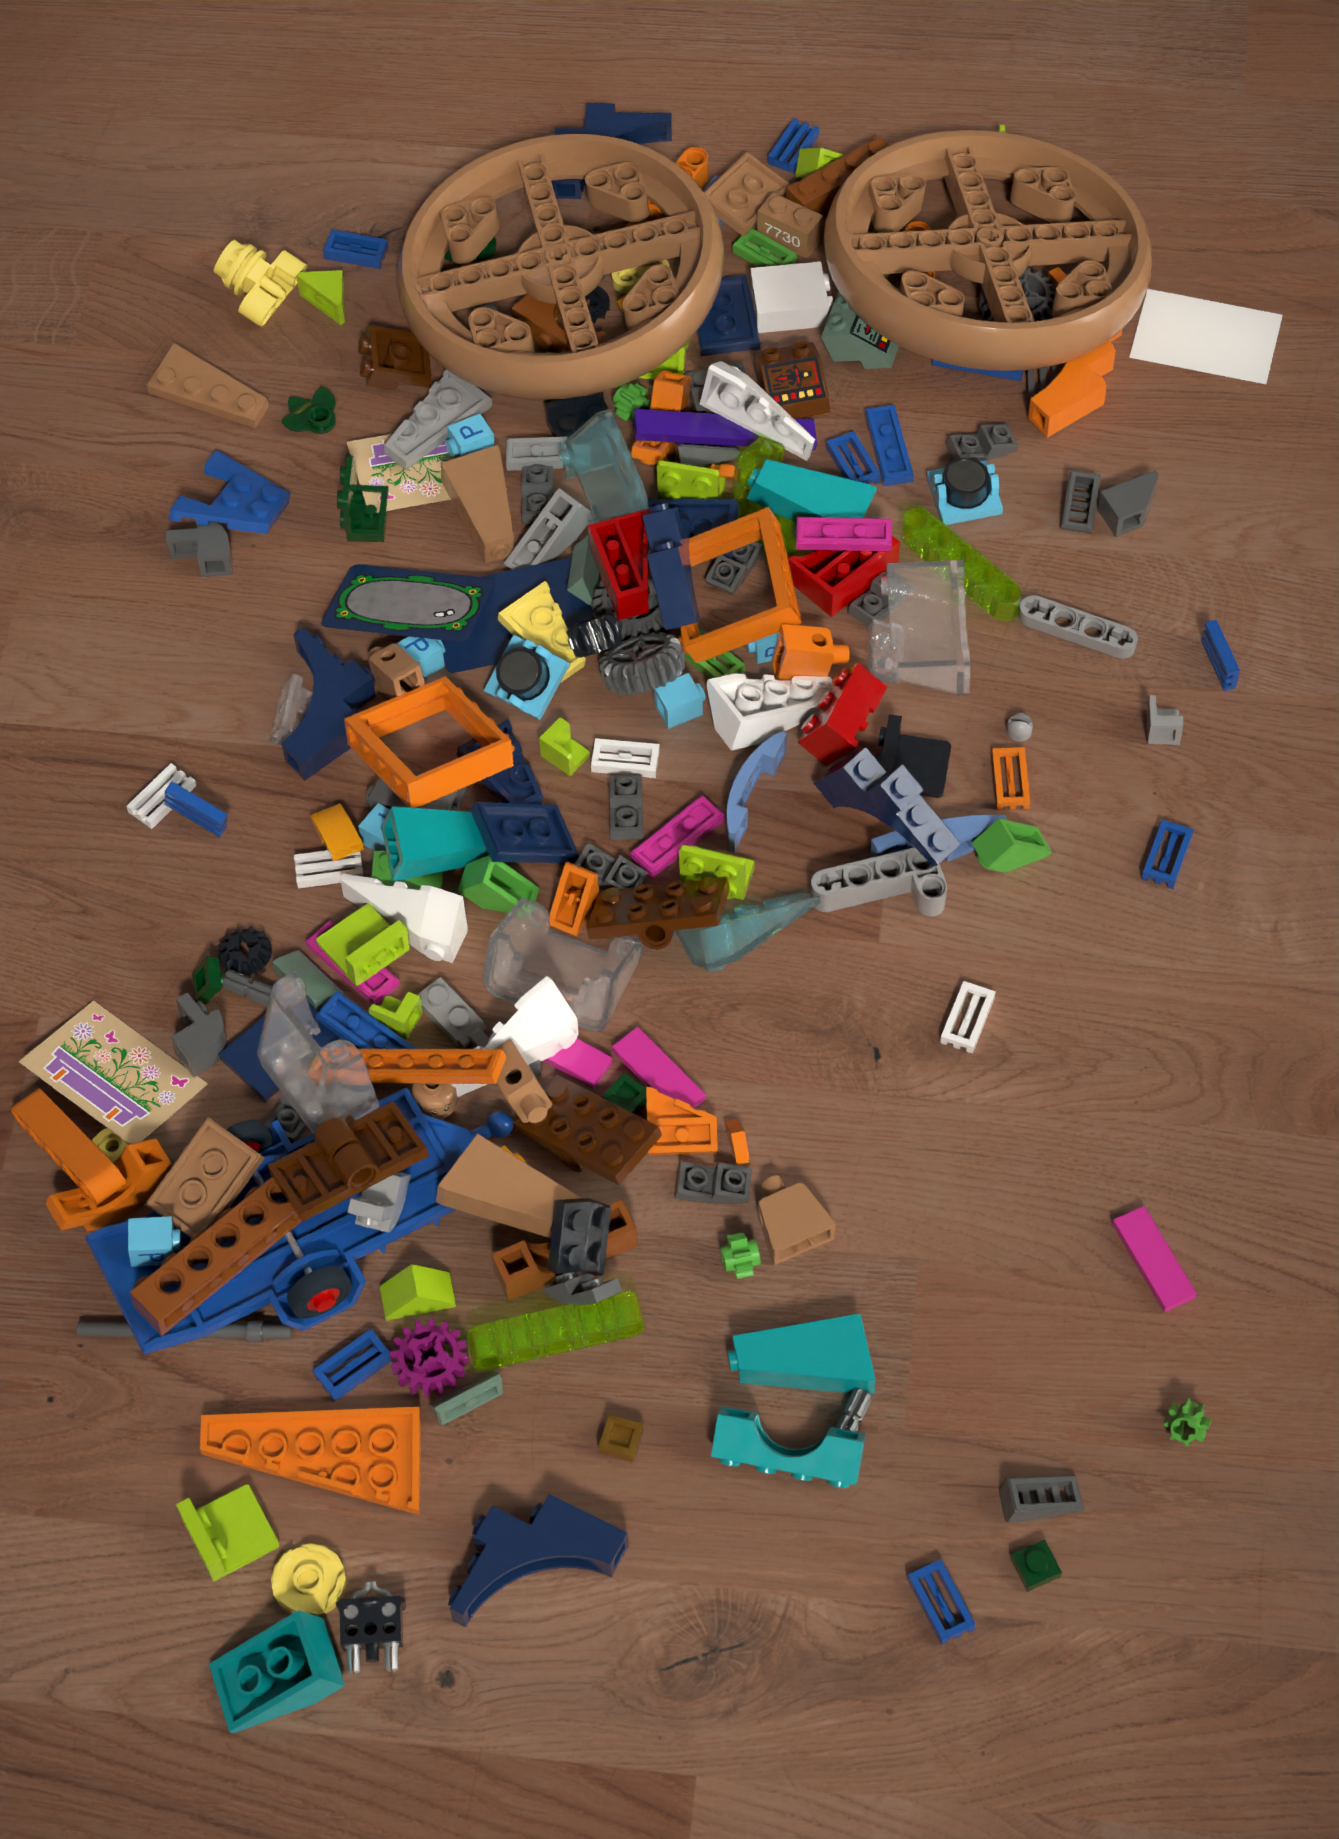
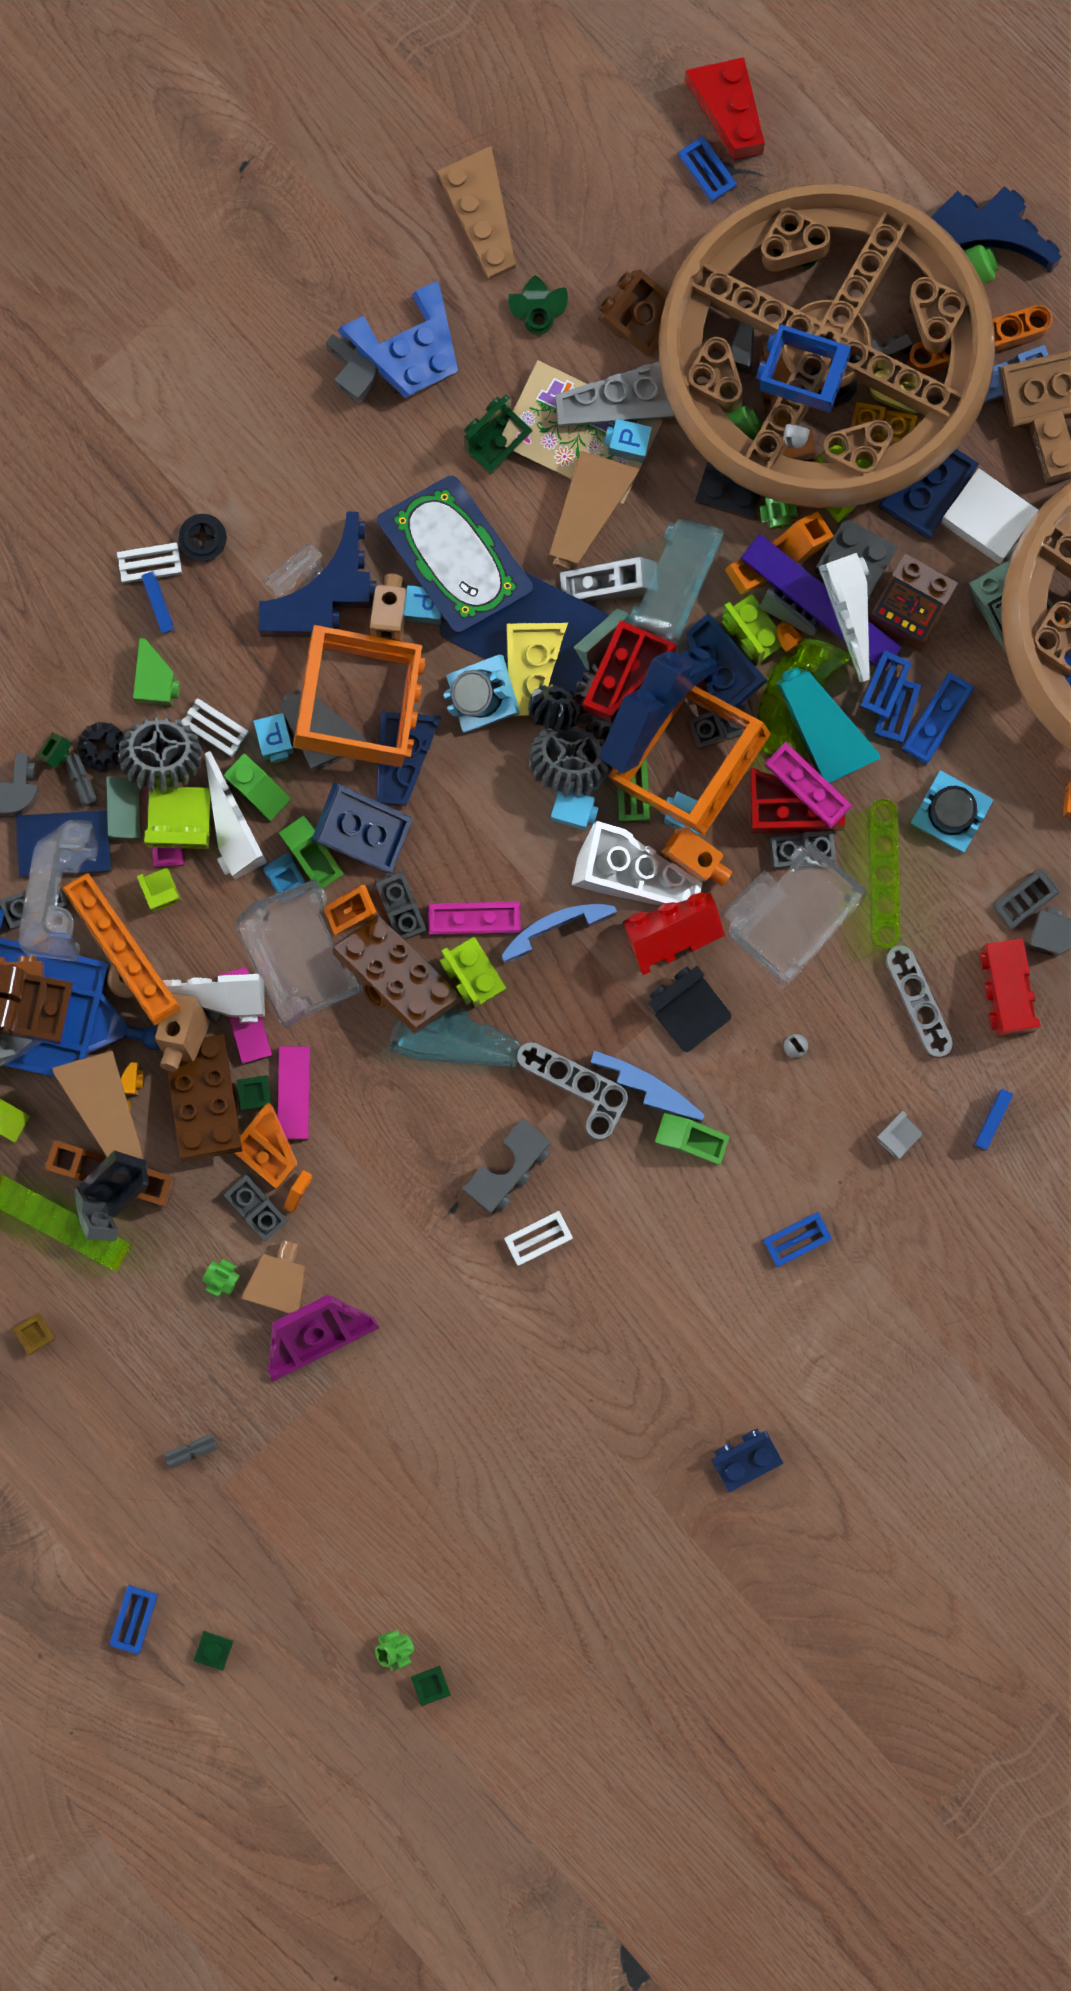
camera: 45 degrees right, 25 degrees up
light yellow beam [214,240,307,327] -> none
lime slope [296,270,346,325] -> none
light orange slope [310,804,364,862] -> none
blue tile [316,991,417,1049] -> none
teal slope [381,806,489,881] -> none
light grey hinge [417,977,489,1049] -> none
light grey hinge [506,436,592,471] -> none
dark grey slope [522,465,553,524] -> none
lime panel [539,717,590,776] -> none
white tile [591,738,660,778] -> none
dark grey slope [609,775,643,840] -> none
teal arch [711,1406,866,1488] -> none
teal slope [727,1314,876,1394] -> none
bright green tile [733,229,797,267] -> none
dark blue arch [813,747,960,867] -> none
dark grey slope [946,424,1018,461] -> none
orange tile [991,747,1030,810] -> none
dark grey slope [999,1475,1084,1523] -> none
dark pink tile [1112,1206,1197,1313] -> none
none -> dark grey gear [118,715,201,794]
none -> bright green slope [133,638,180,707]
none -> black gear [178,514,227,563]
none -> dark azure slope [262,853,307,899]
none -> magenta wing [268,1294,379,1382]
none -> dark green plate [411,1665,451,1707]
none -> dark grey arch [463,1118,552,1214]
none -> red wedge [684,57,765,161]
none -> dark blue bracket [711,1428,784,1493]
none -> blue window [756,324,851,413]
none -> light grey hinge [784,424,810,449]
none -> blue tile [859,650,912,719]
none -> red wedge [979,938,1041,1037]

